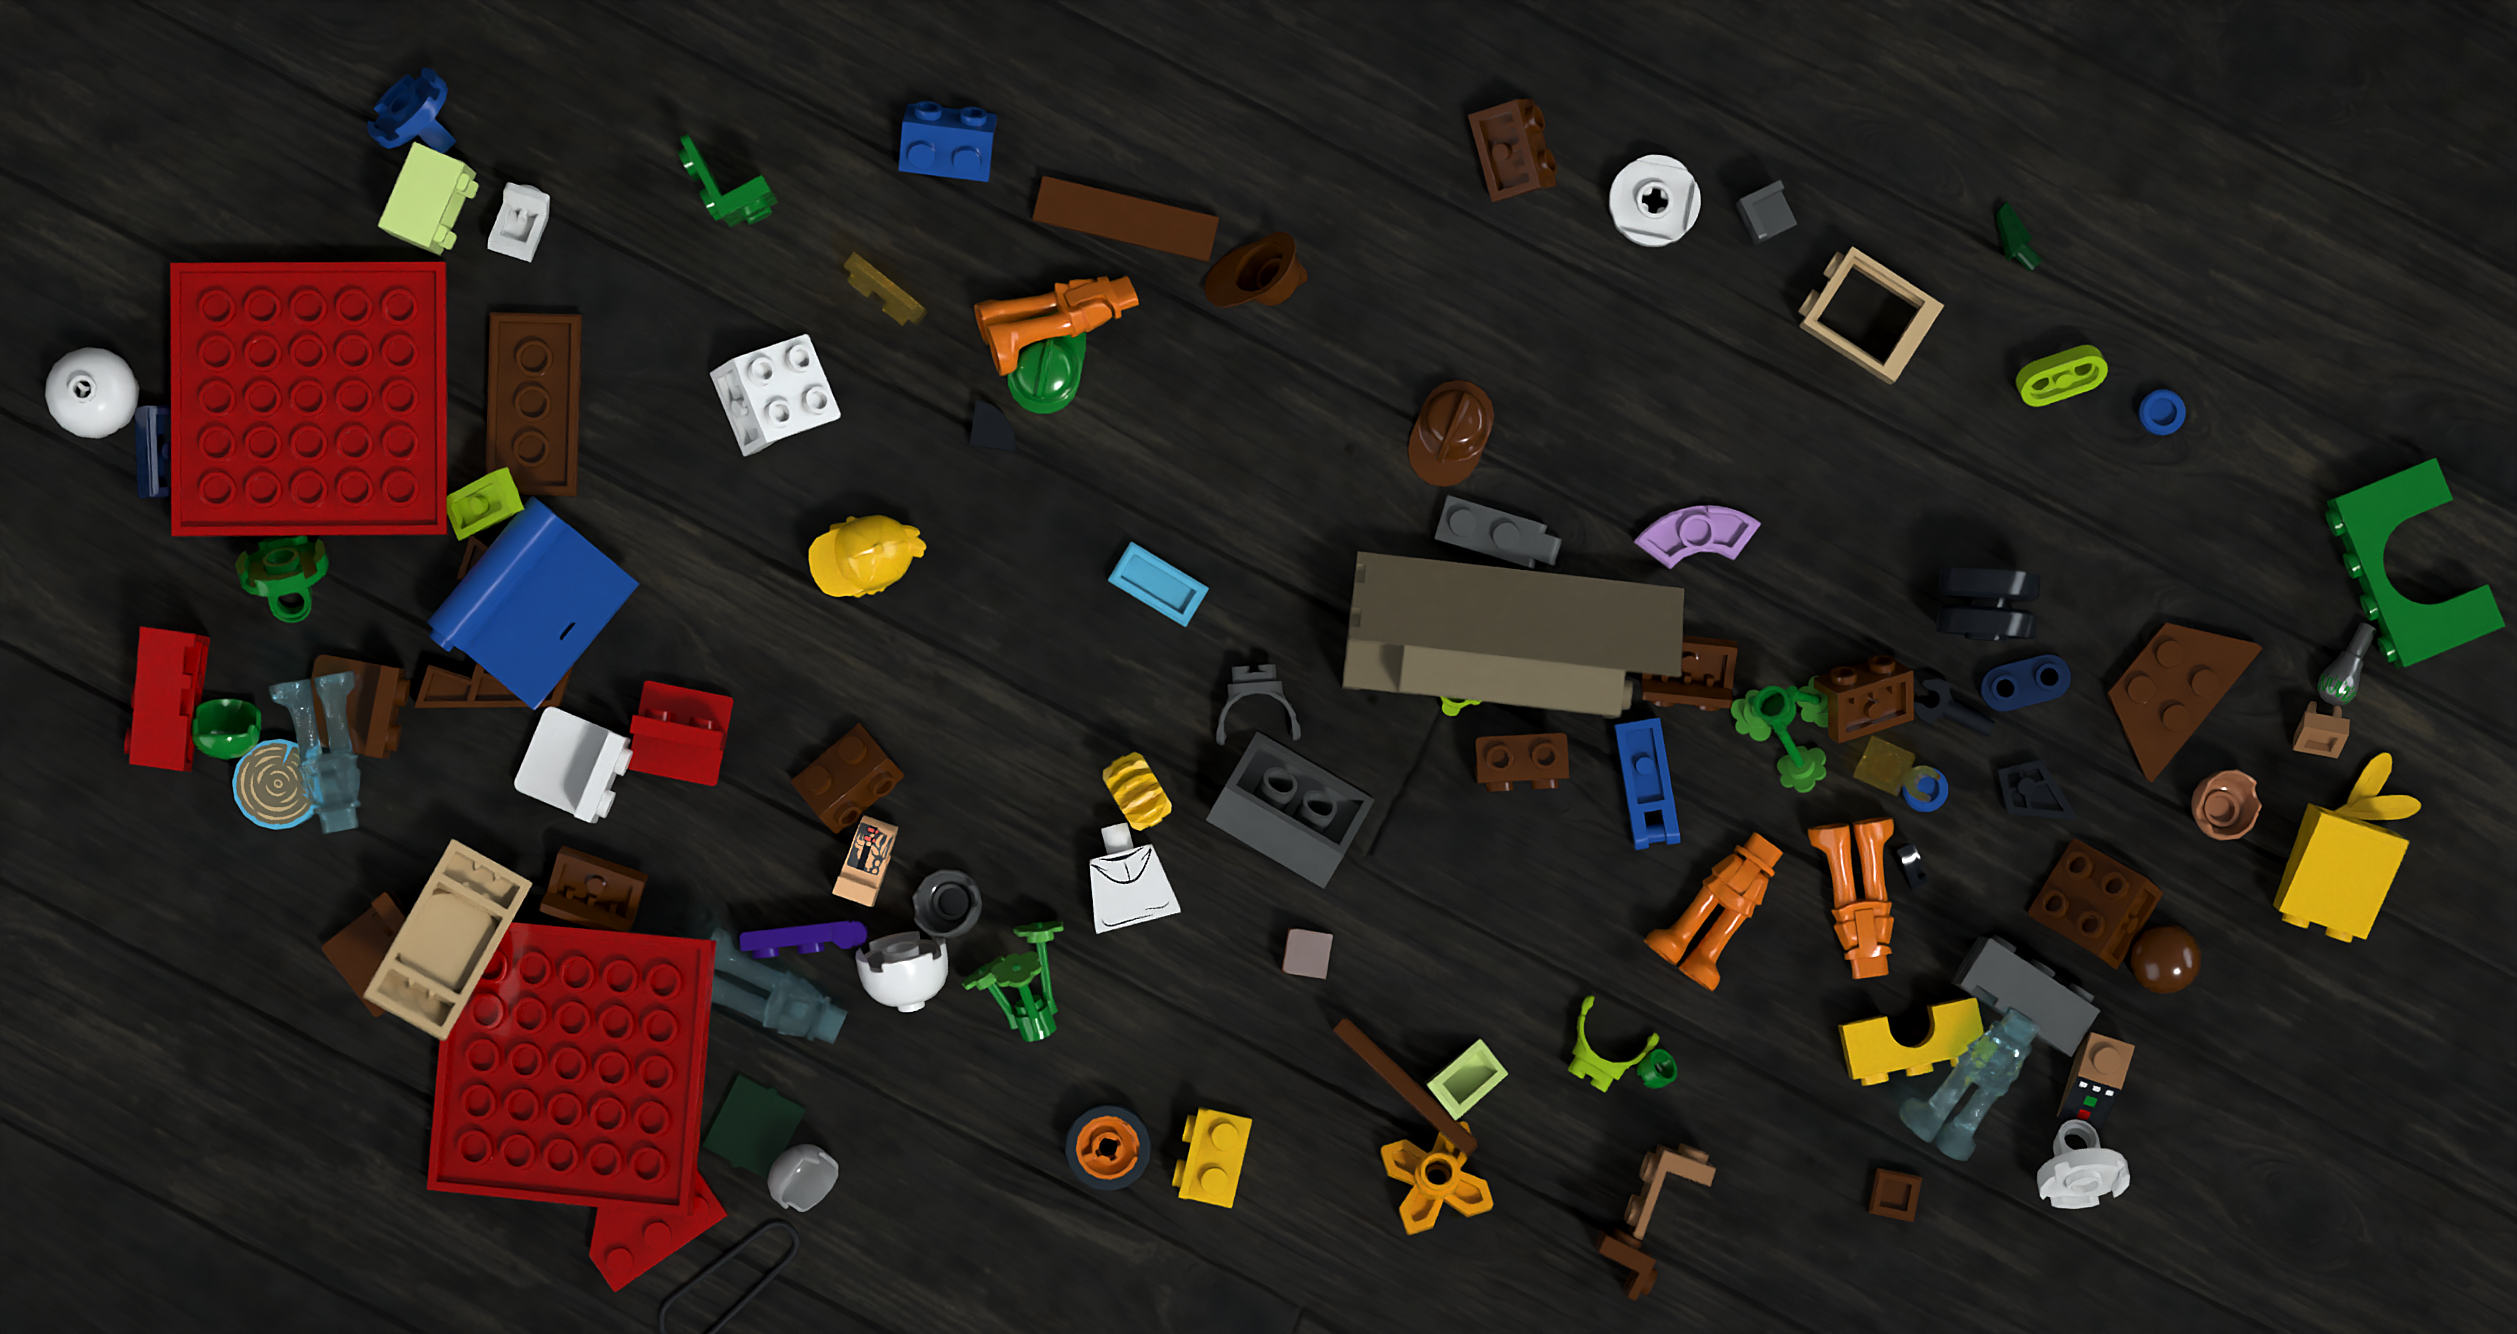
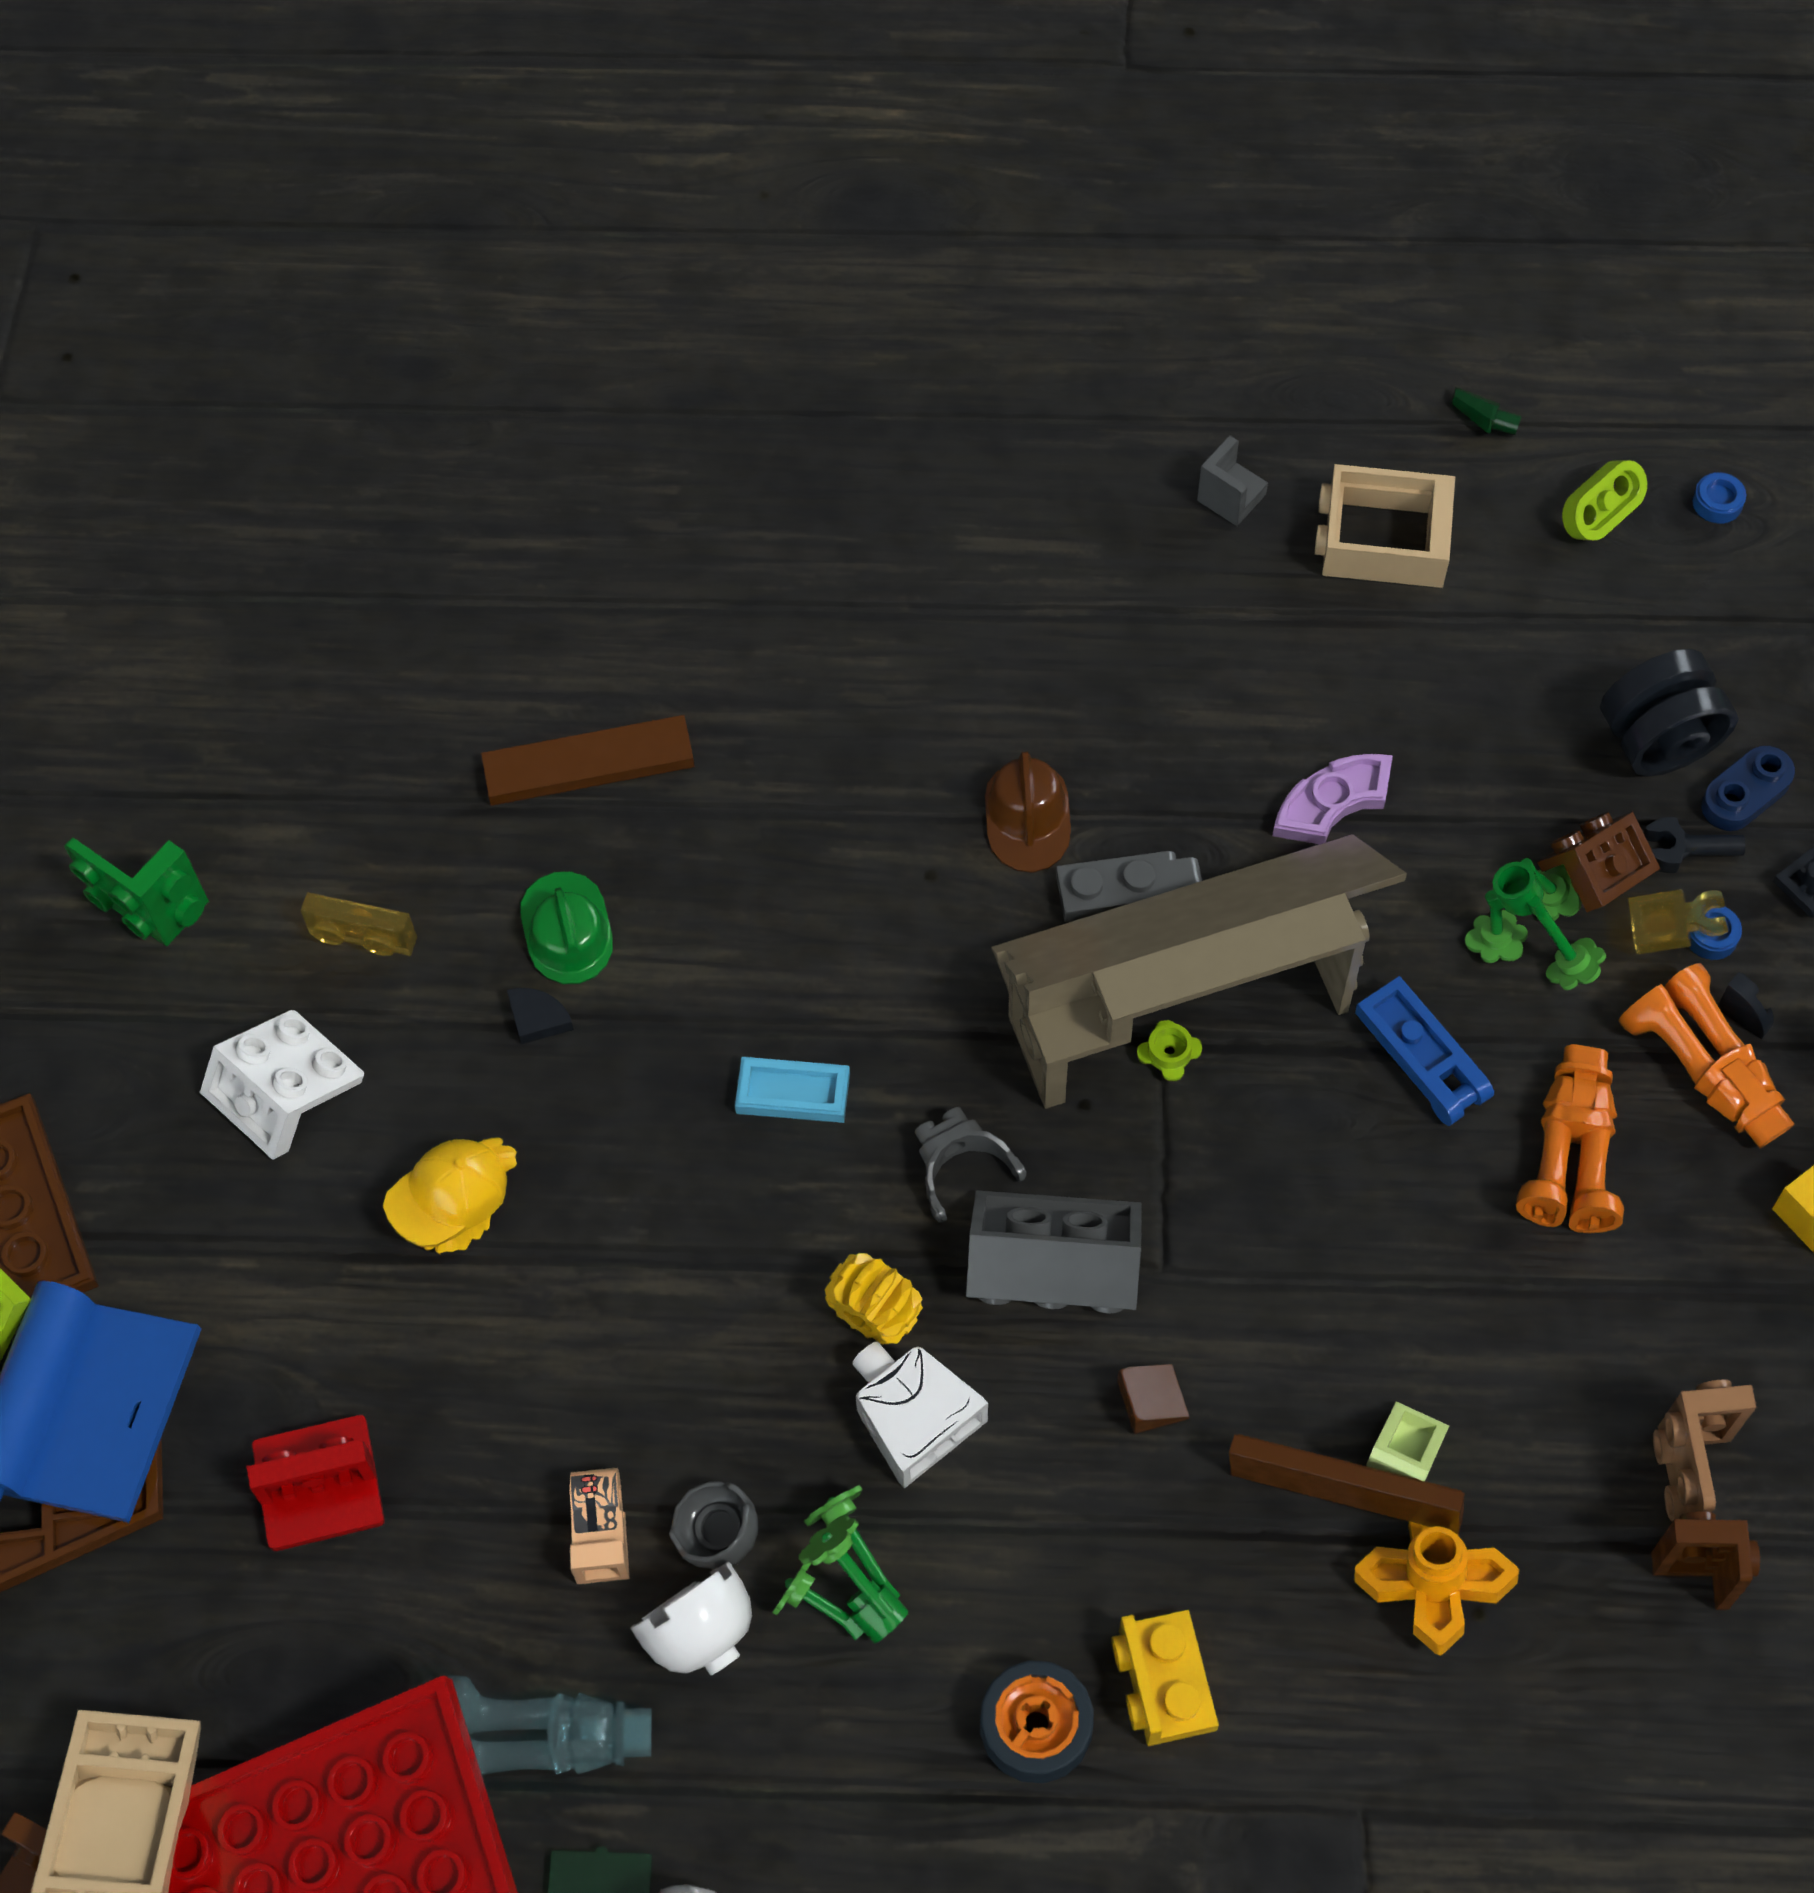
camera: 15 degrees left, 25 degrees down
white bracket [514,707,633,823] -> none
reddish brown bracket [539,845,648,932] -> none
dark purple hinge [739,920,869,959] -> none
reddish brown bracket [790,723,904,834] -> none
blue bracket [898,101,997,182] -> none
orange piece [974,276,1139,376] -> none
reddish brown piece [1204,231,1308,308] -> none
reddish brown bracket [1468,99,1557,202] -> none
reddish brown bracket [1475,733,1569,792] -> none
lime helmet [1568,995,1660,1093] -> none
white plate [1609,155,1701,247] -> none
green hinge [1637,1049,1677,1089] -> none
reddish brown bracket [1640,635,1738,711] -> none

